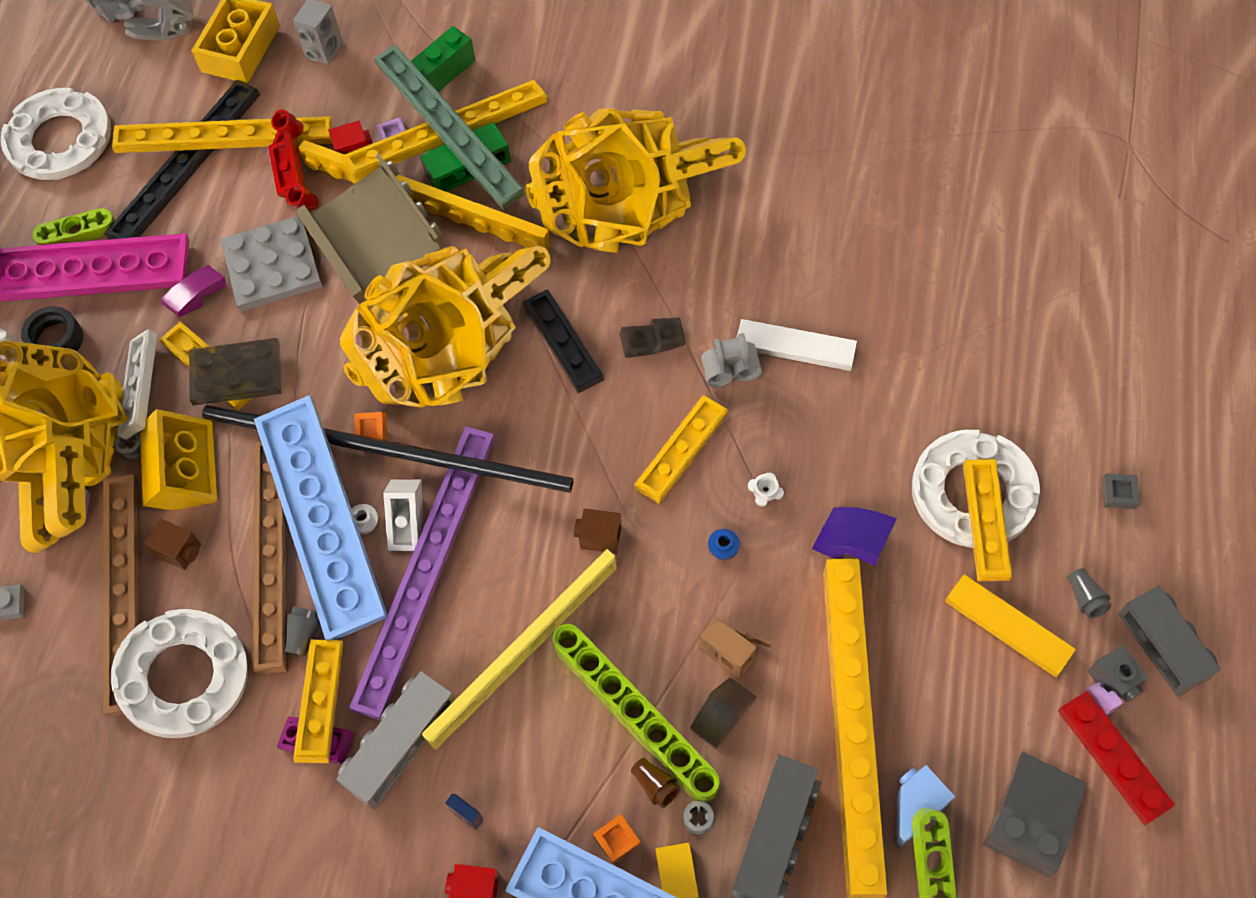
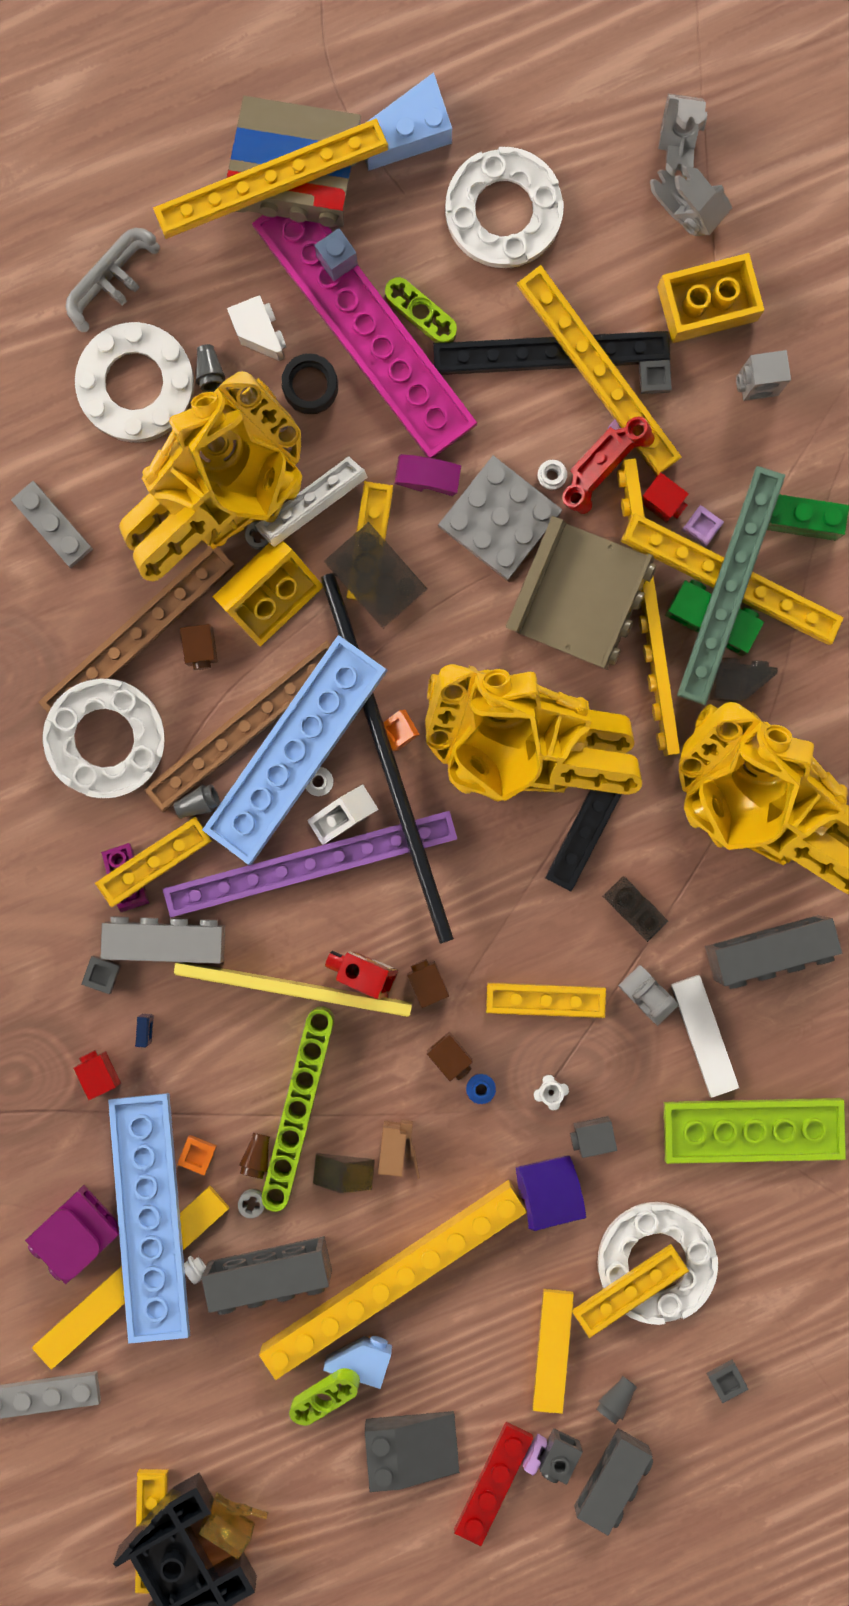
camera: 50 degrees right, 25 degrees up
none -> dark grey plate [81,955,121,994]
none -> red torso [325,951,399,999]
none -> reddish brown brick [427,1032,473,1081]
none -> white plate [538,460,567,490]
none -> dark grey brick [570,1116,618,1158]
none -> dark grey plate [639,360,672,394]
none -> lime plate [664,1098,846,1164]
none -> dark grey brick [705,915,843,989]
none -> clear smoke slope [710,658,778,703]

